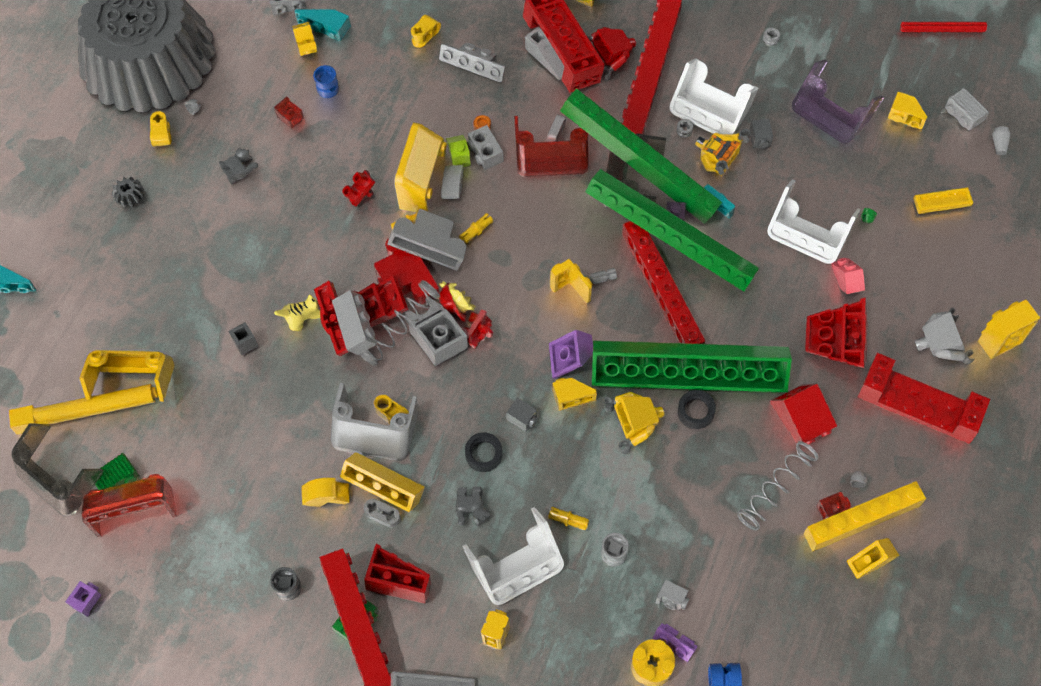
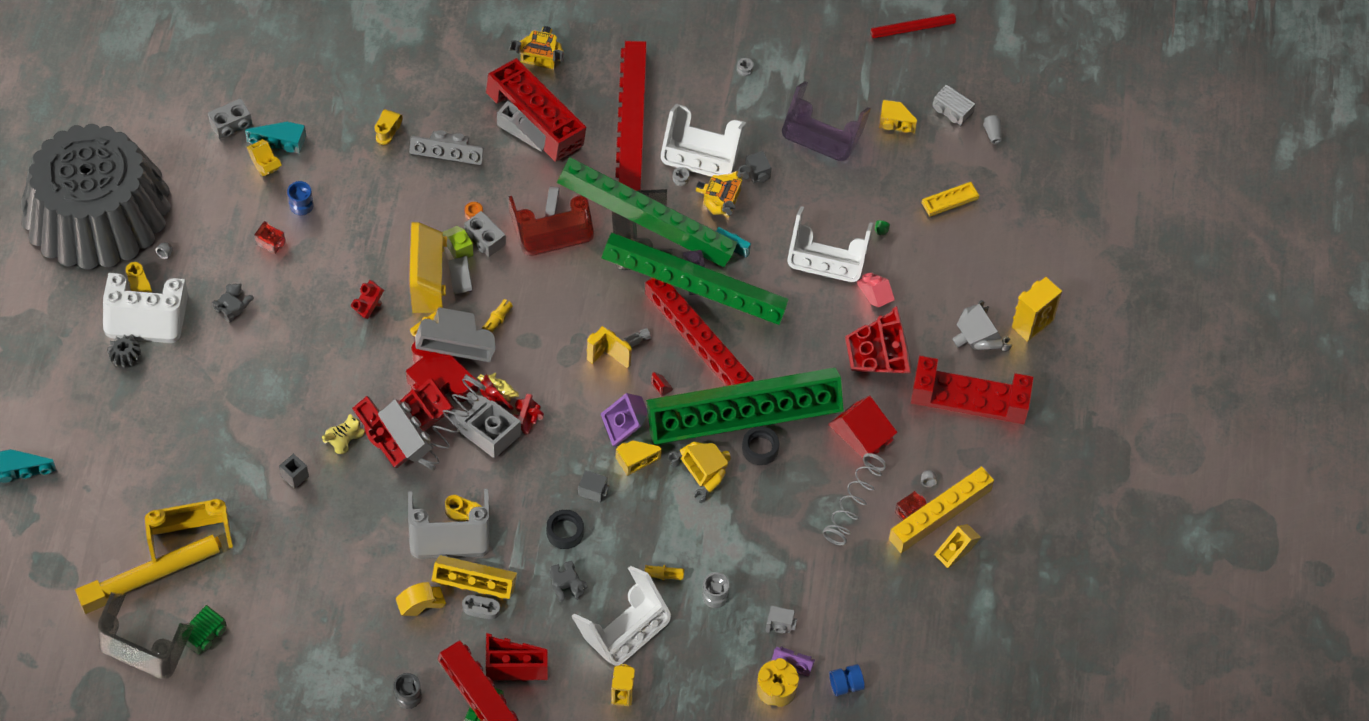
camera: 20 degrees left, 5 degrees down
clear red windscreen [81,474,177,537] -> none
red torso [586,27,636,81] -> none
none -> white windscreen [103,273,188,343]
none -> red slope [651,372,673,397]

